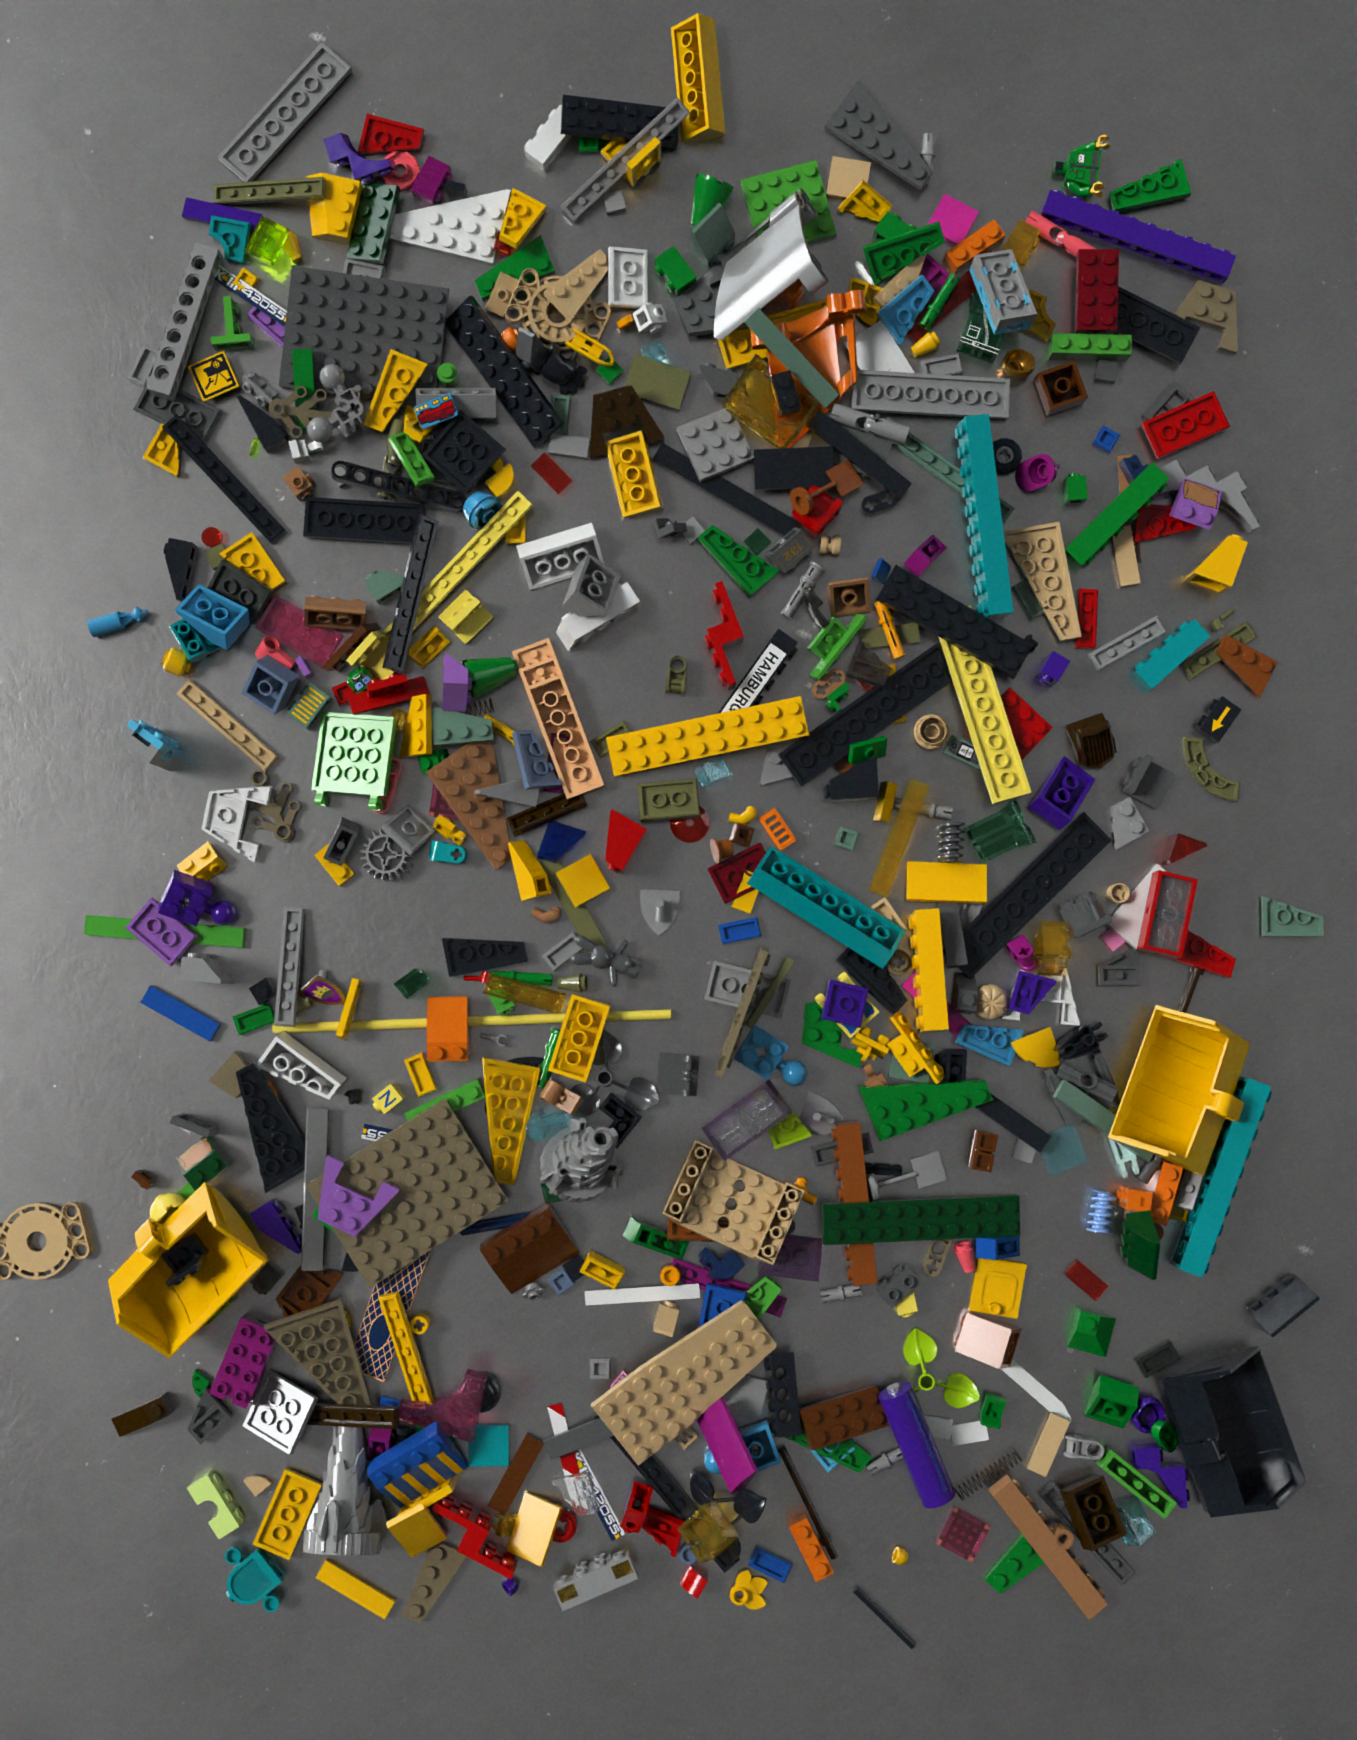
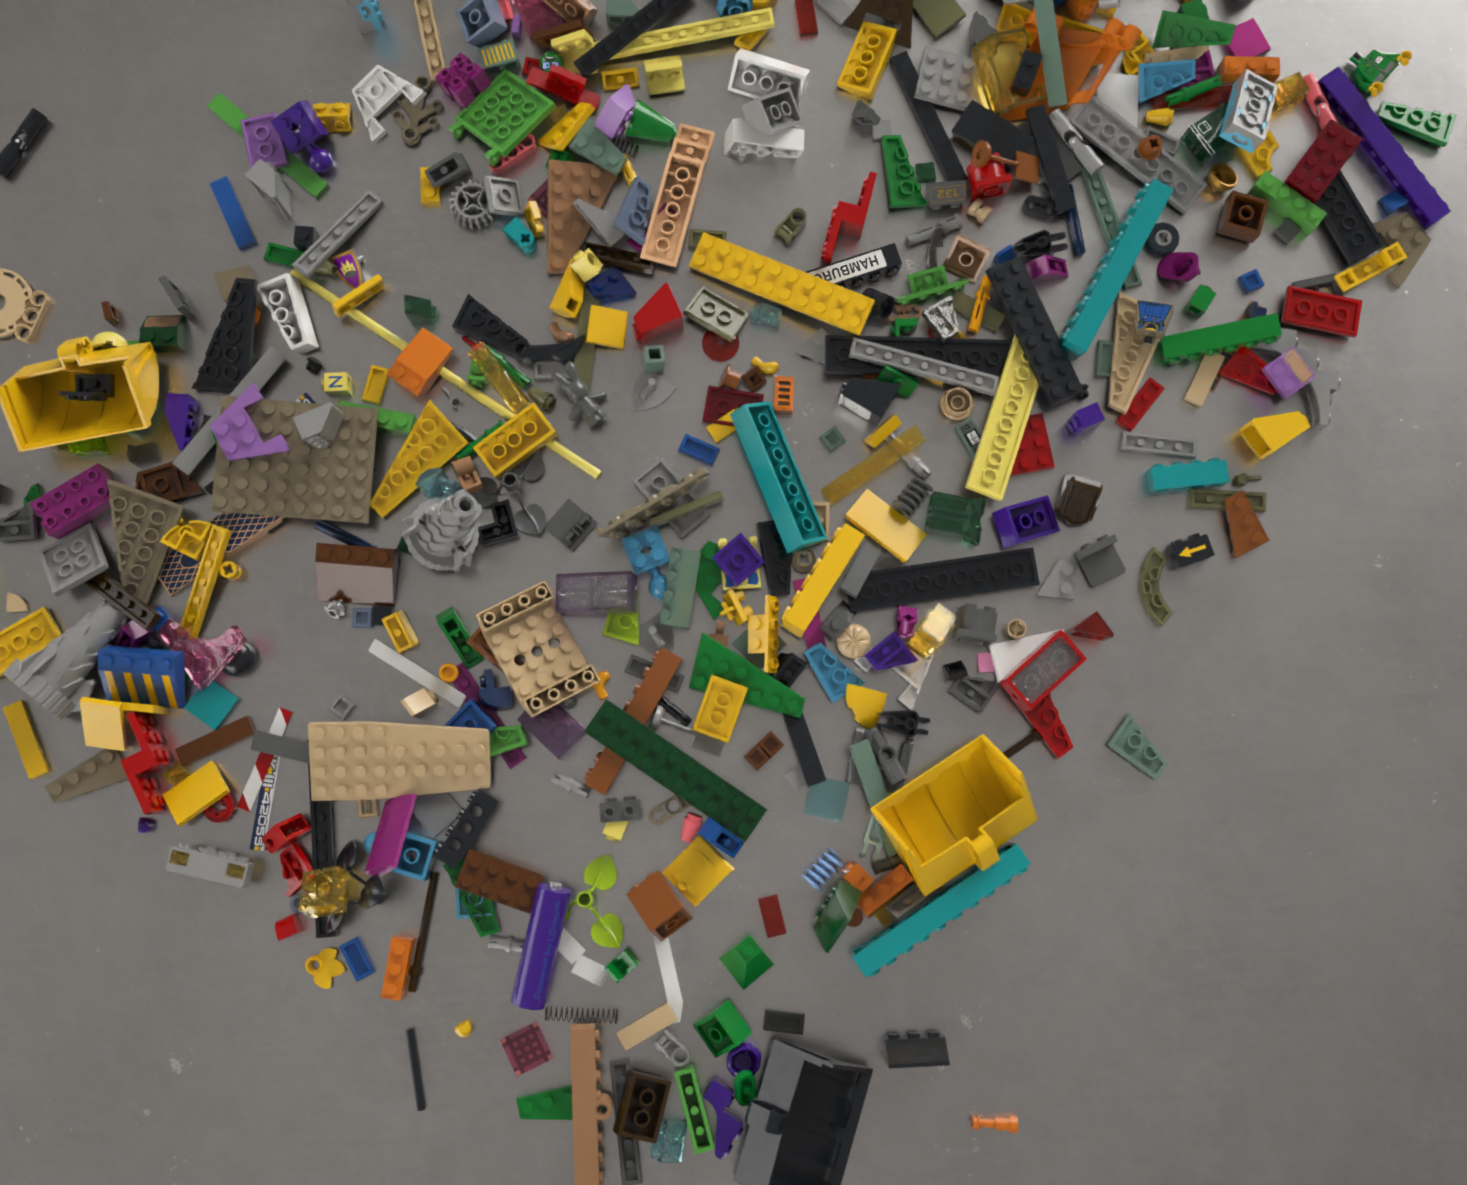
camera: 30 degrees right, 5 degrees down
clear wing [551,1472,599,1516] -> none
none -> yellow brick [160,520,212,561]
none -> light grey slope [293,402,344,449]
none -> magenta brick [434,52,492,108]
none -> black piece [512,335,586,366]
none -> light yellow brick [570,248,603,283]
none -> sand green brick [642,345,666,374]
none -> sand green brick [659,547,701,628]
none -> yellow tile [692,675,748,743]
none -> light grey tile [848,337,999,396]
none -> black wheel [862,288,895,319]
none -> black tile [943,660,968,681]
none -> black hinge [1013,230,1068,262]
none -> dark blue axle [1067,184,1086,256]
none -> torso [1136,300,1174,347]
none -> dark orange piece [1138,135,1162,161]
none -> yellow slope [1334,242,1407,293]
none -> blue slope [1379,191,1409,215]

